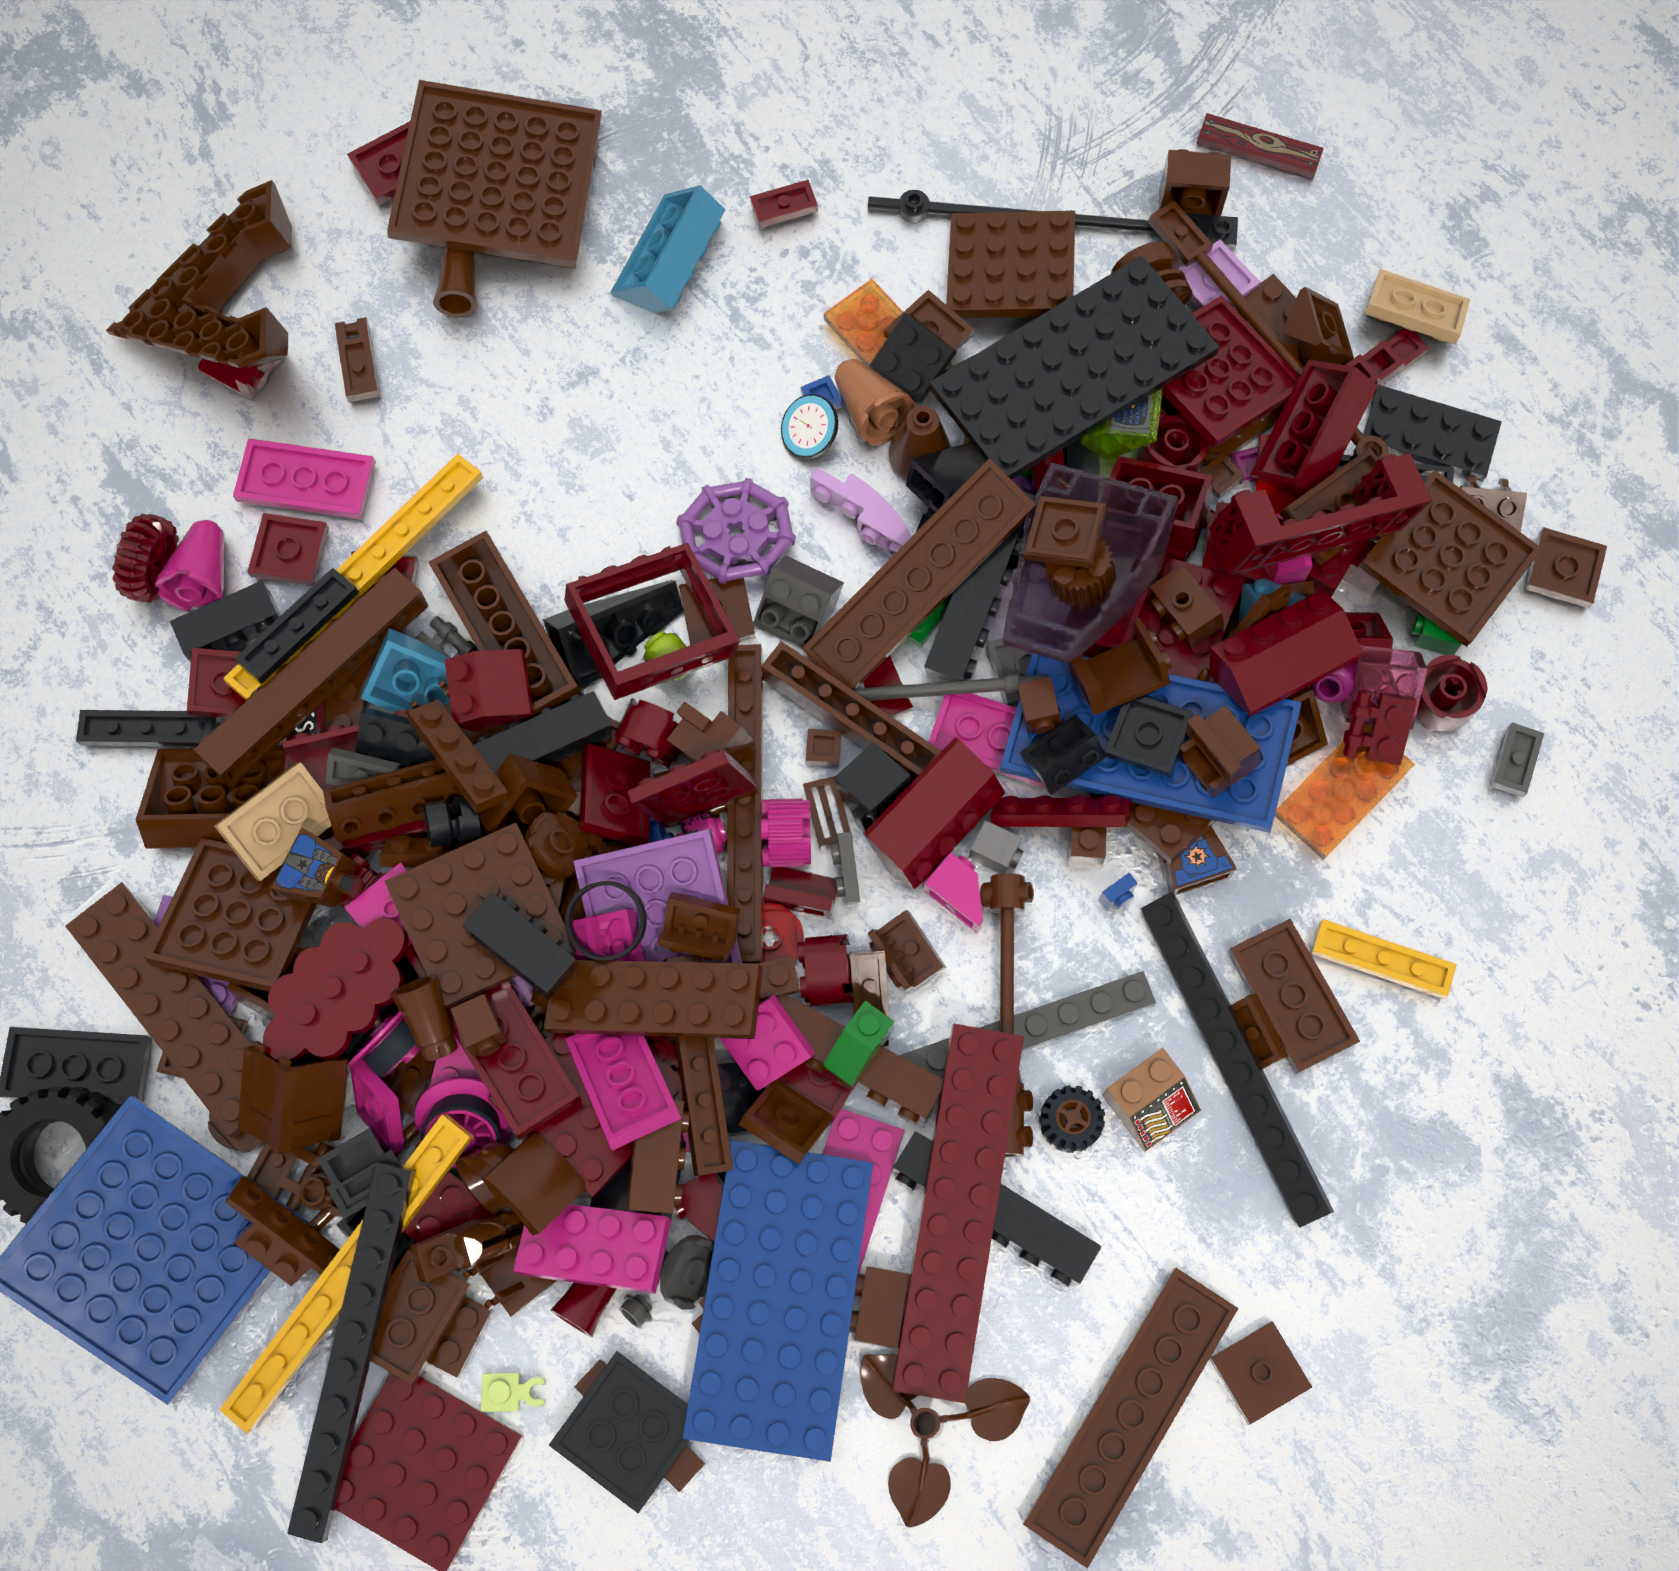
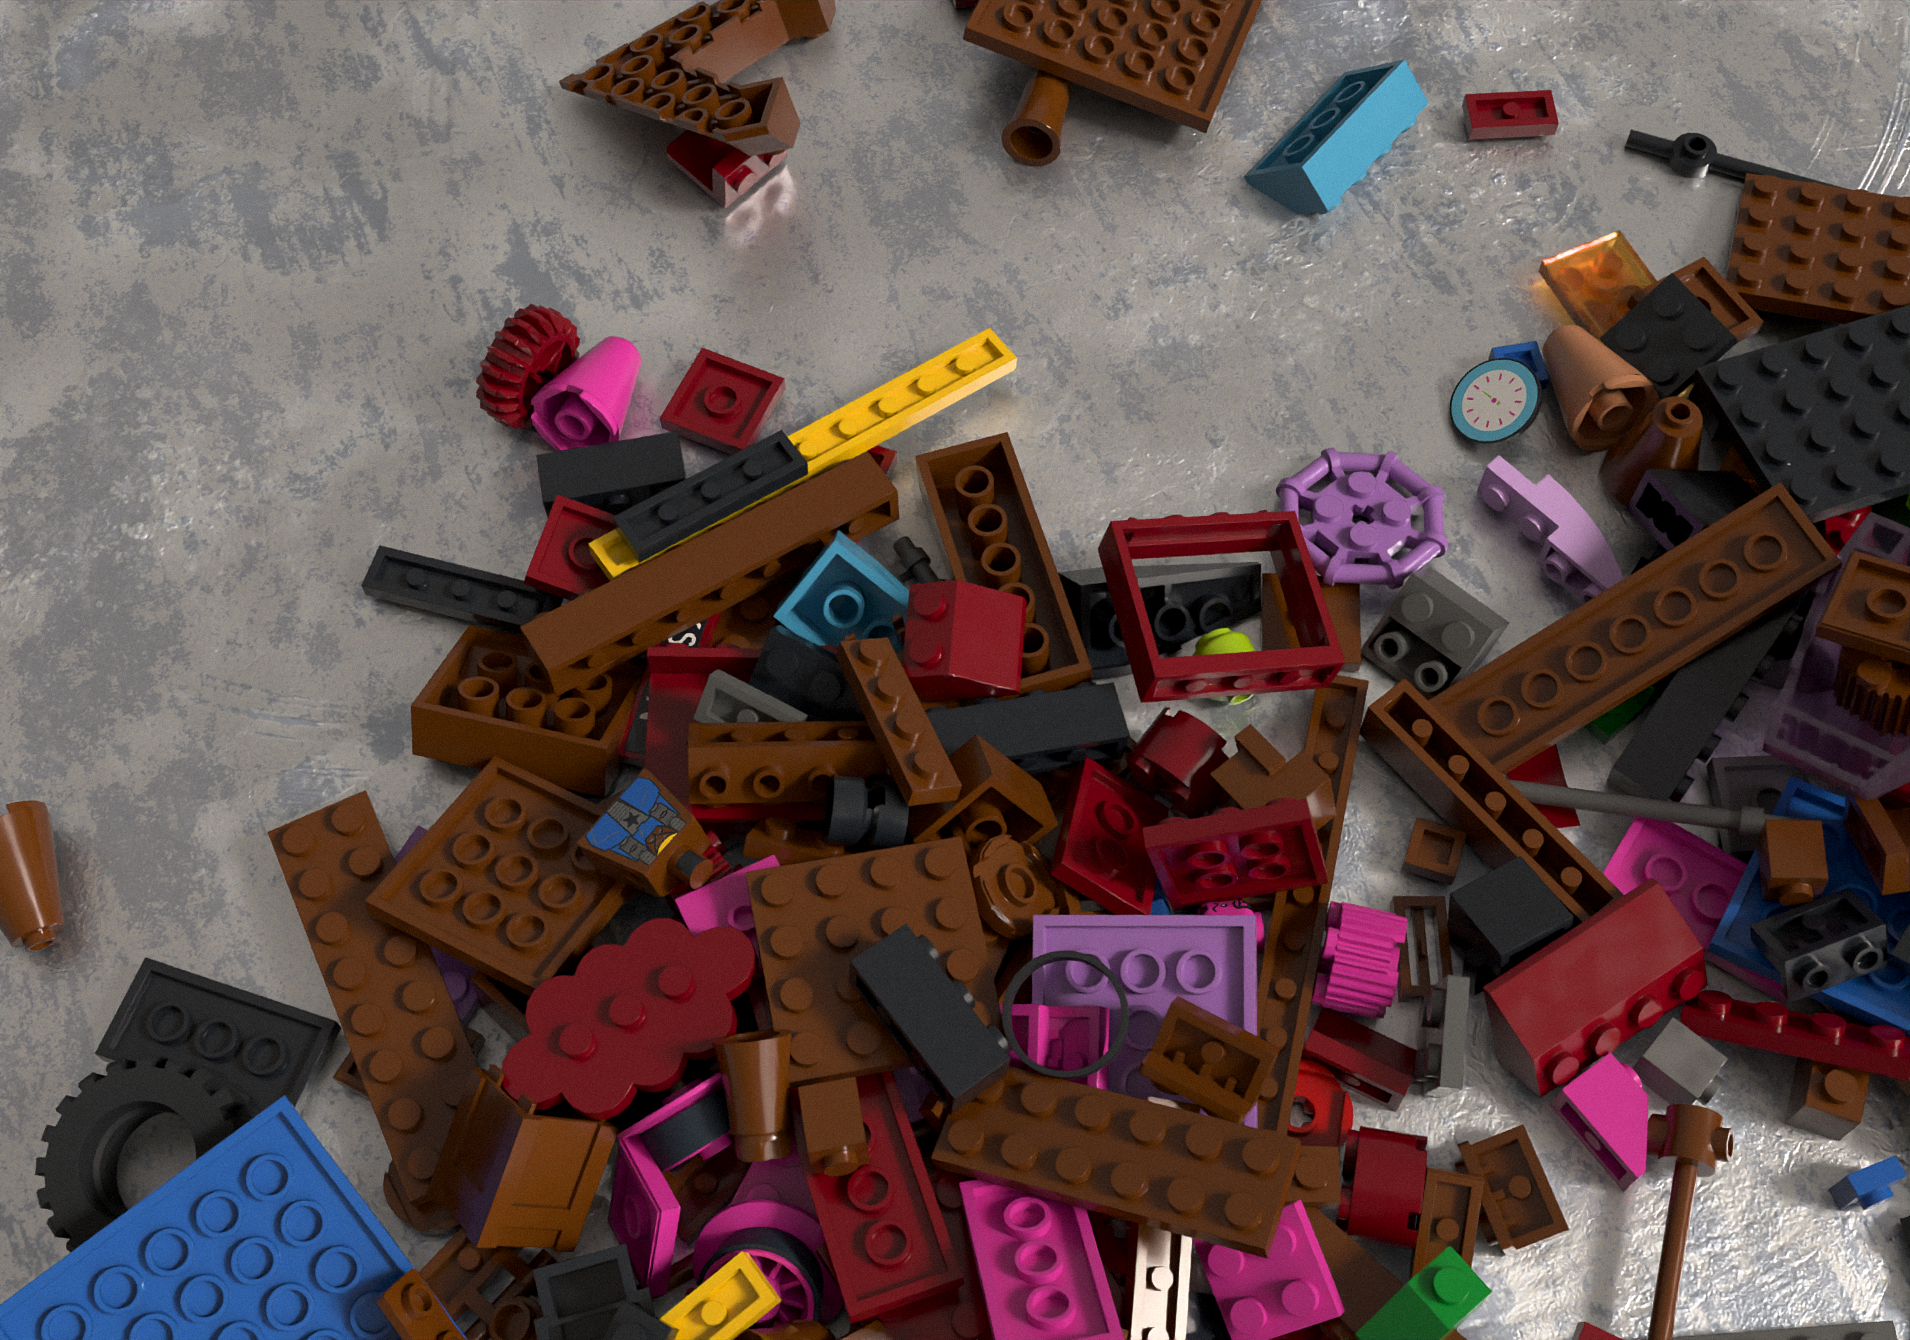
camera: 15 degrees right, 10 degrees down
tan plate [214,762,332,881] -> none
dark pink plate [233,438,376,520] -> none
reddish brown plate [335,317,380,402] -> none

